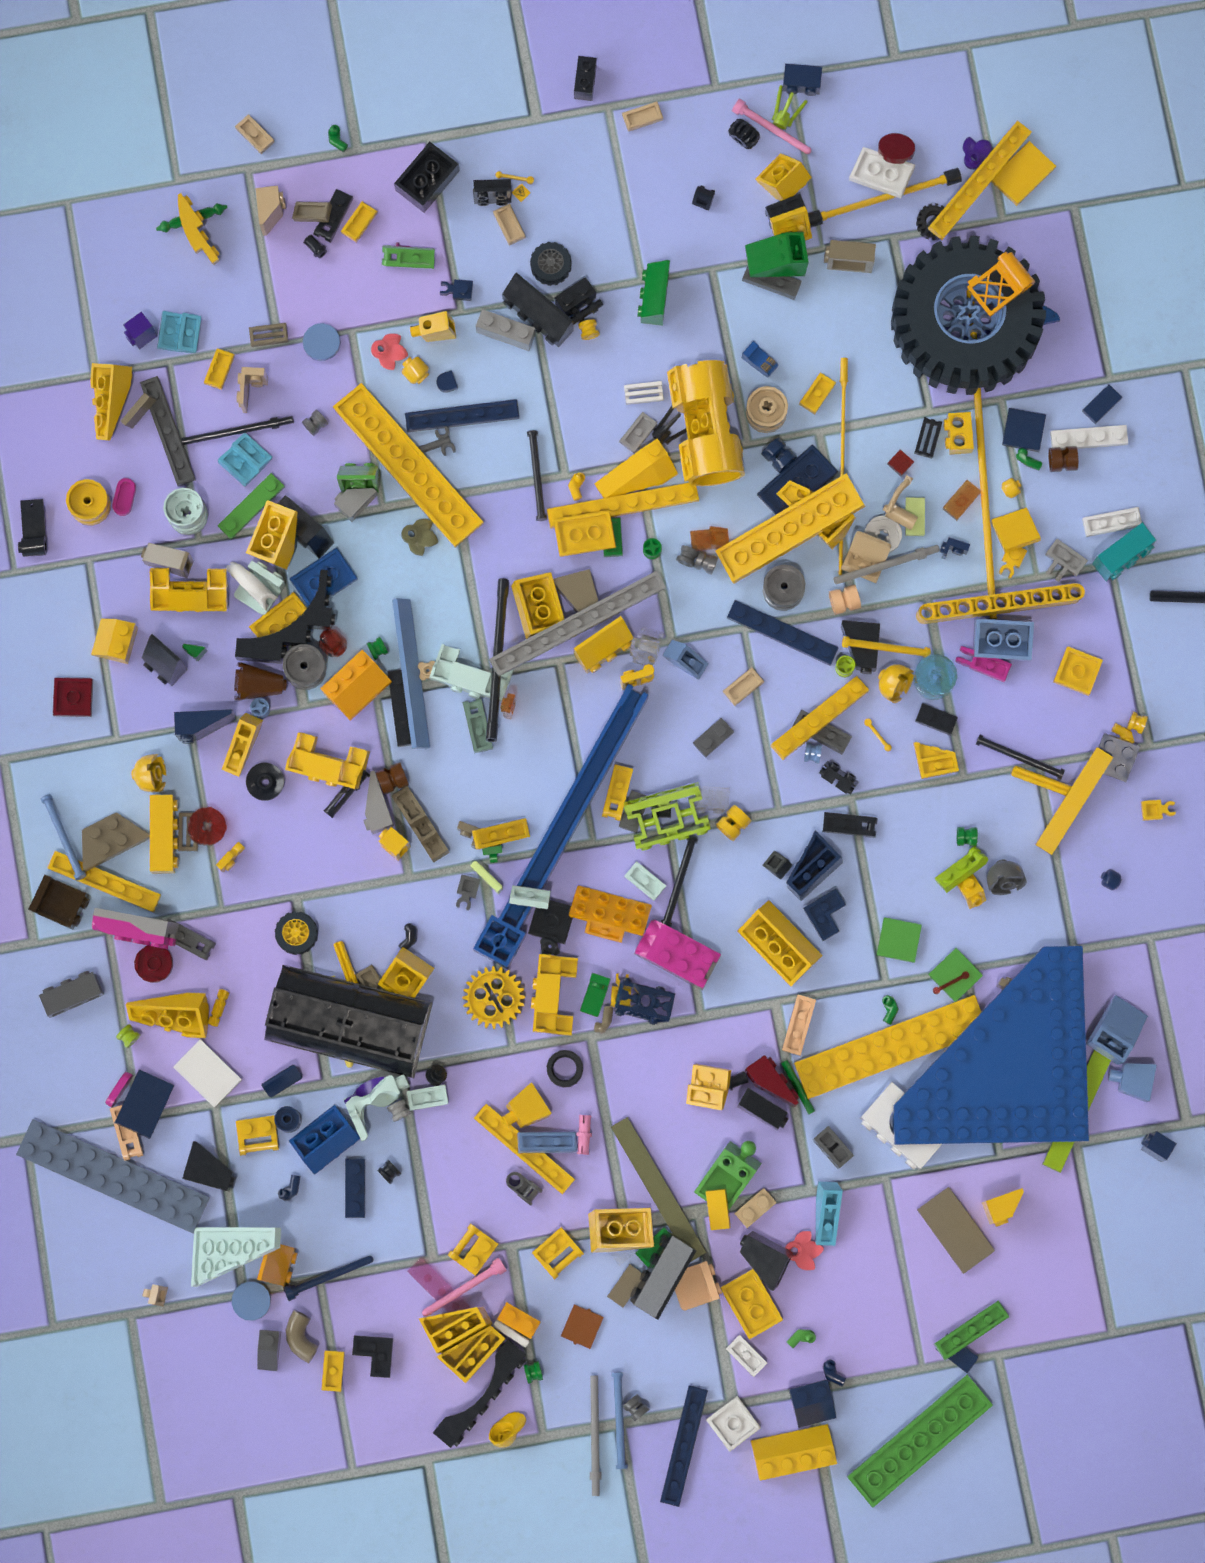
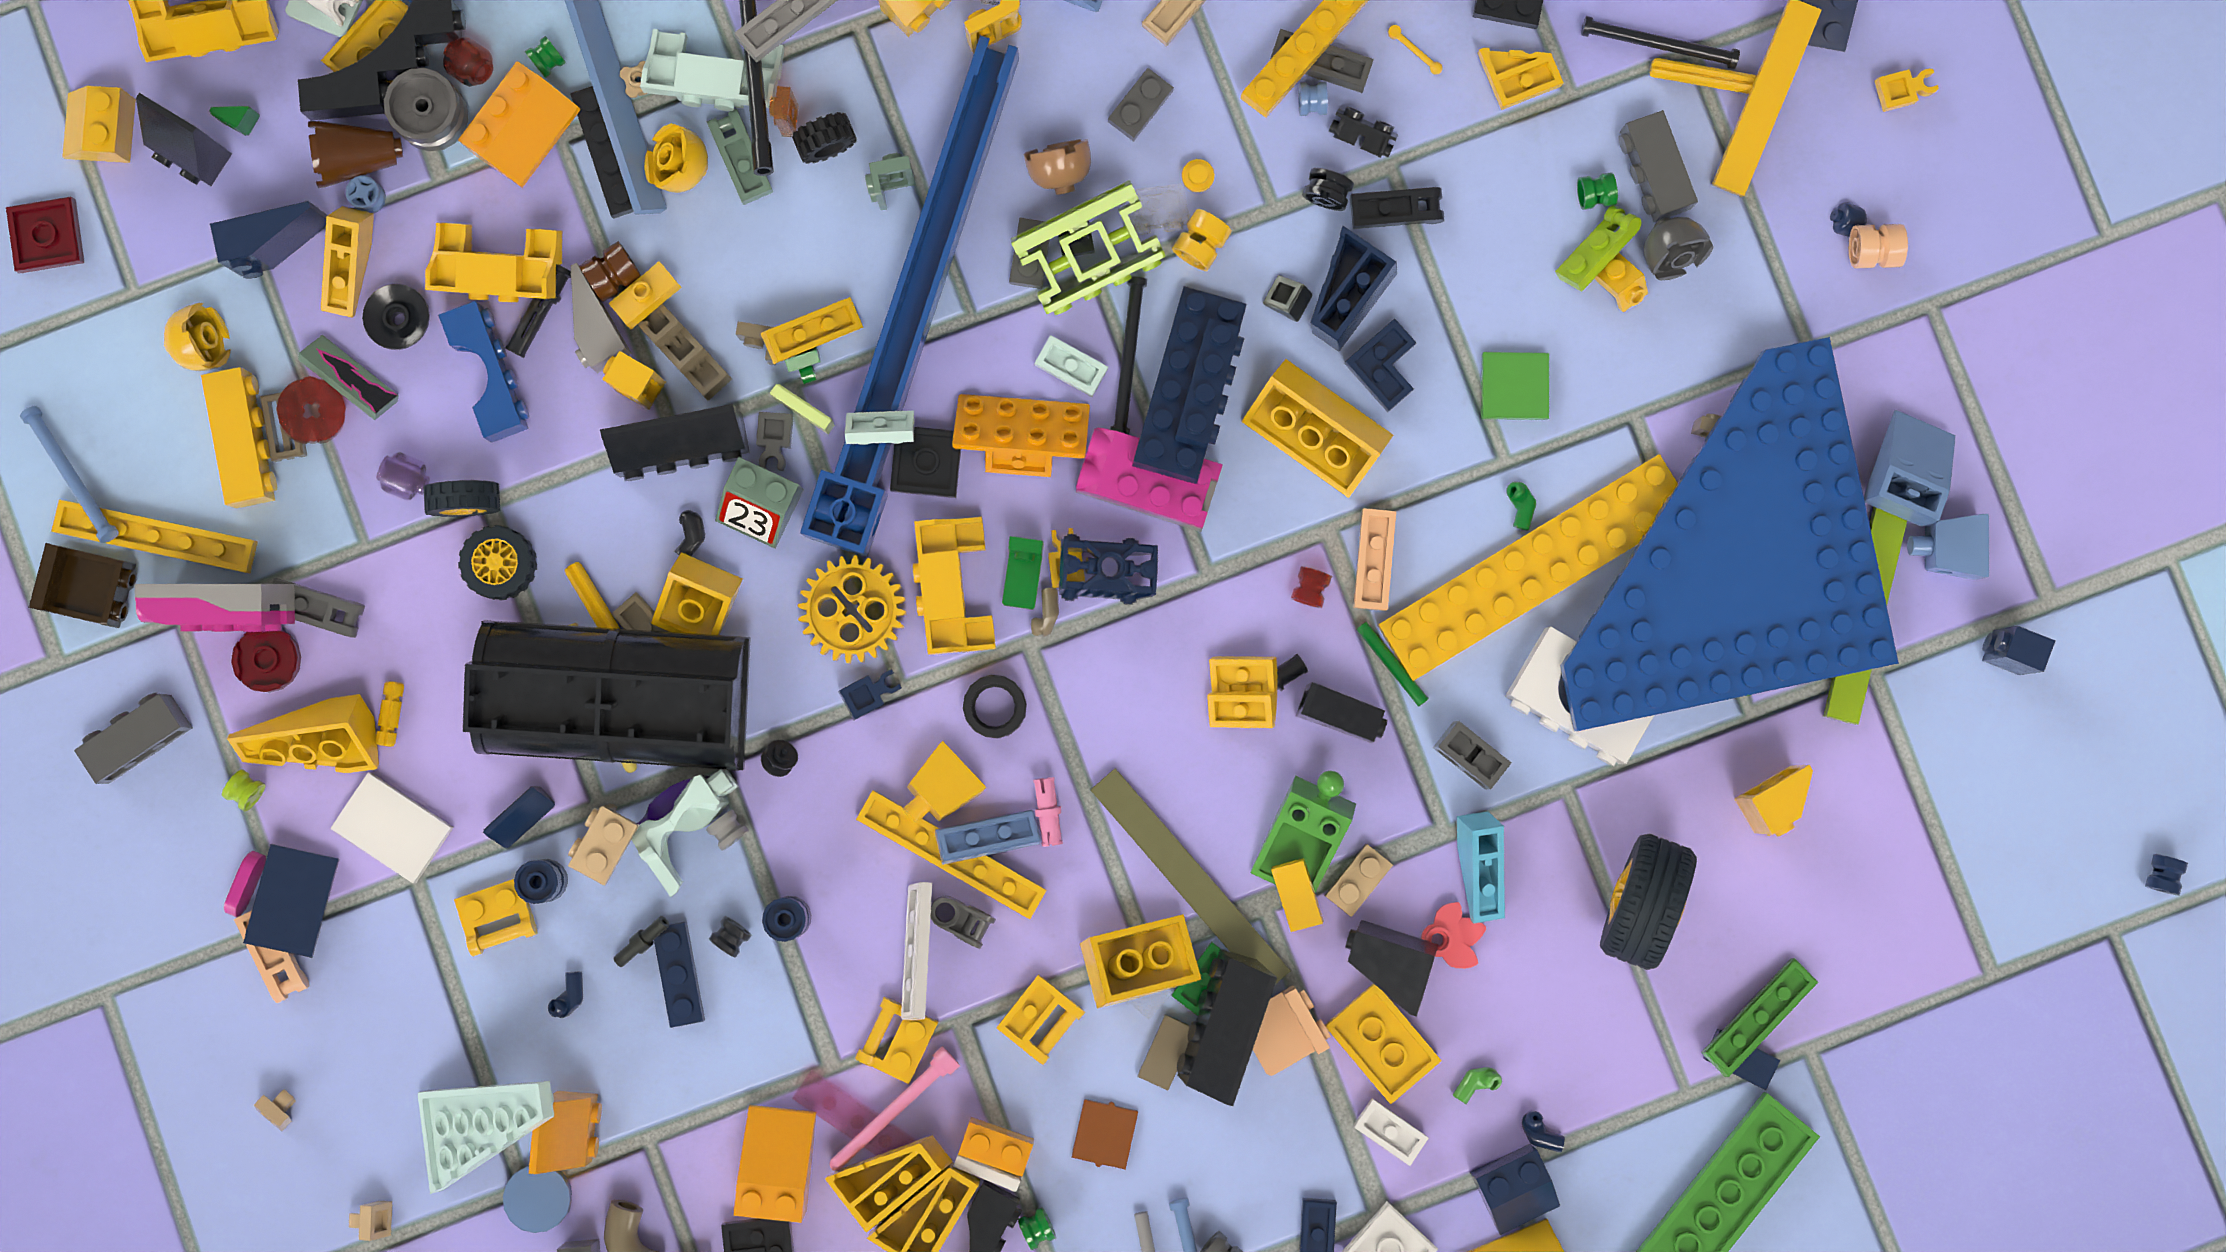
camera: 15 degrees left, 5 degrees up
sand blue plate [16,1119,210,1234] -> none
dark tan wing [82,813,150,872] -> none
black slope [182,1141,236,1192] -> none
yellow plate [216,842,245,872] -> none
dark blue piece [283,1256,374,1301] -> none
blue slope [289,1105,360,1175] -> none
light aqua plate [407,1085,448,1111] -> none
black plate [540,936,560,956] -> none
yellow plate [602,764,633,821] -> none
dark red slope [745,1055,799,1108] -> none
dark tan tile [917,1187,995,1274] -> none
bright green tile [928,948,983,1002] -> none
clear red hinge [933,971,969,994] -> none
none -> tan tile [254,1089,296,1131]
none -> tile [298,335,399,420]
none -> clear purple head [376,452,430,501]
none -> black wheel [423,480,500,517]
none -> blue arch [438,301,530,443]
none -> tan bracket [568,804,639,885]
none -> black slope [600,404,750,481]
none -> yellow plate [608,261,682,330]
none -> pearl dark grey bar [613,916,669,967]
none -> yellow cylinder [644,123,708,193]
none -> sand green slope [715,457,804,549]
none -> light orange slope [734,1105,817,1223]
none -> dark blue wheel [762,896,812,942]
none -> black tyre [792,112,857,164]
none -> dark blue plate [838,669,902,721]
none -> sand green bracket [865,153,916,210]
none -> white tile [901,882,932,1020]
none -> medium nougat cylinder [1023,139,1091,195]
none -> dark blue plate [1132,286,1247,484]
none -> yellow plate [1182,159,1215,193]
none -> clear red wheel [1291,566,1332,608]
none -> black wheel [1302,168,1354,211]
none -> black wheel [1600,833,1697,970]
none -> dark grey brick [1619,110,1698,222]
none -> light nougat wheel [1848,224,1908,268]

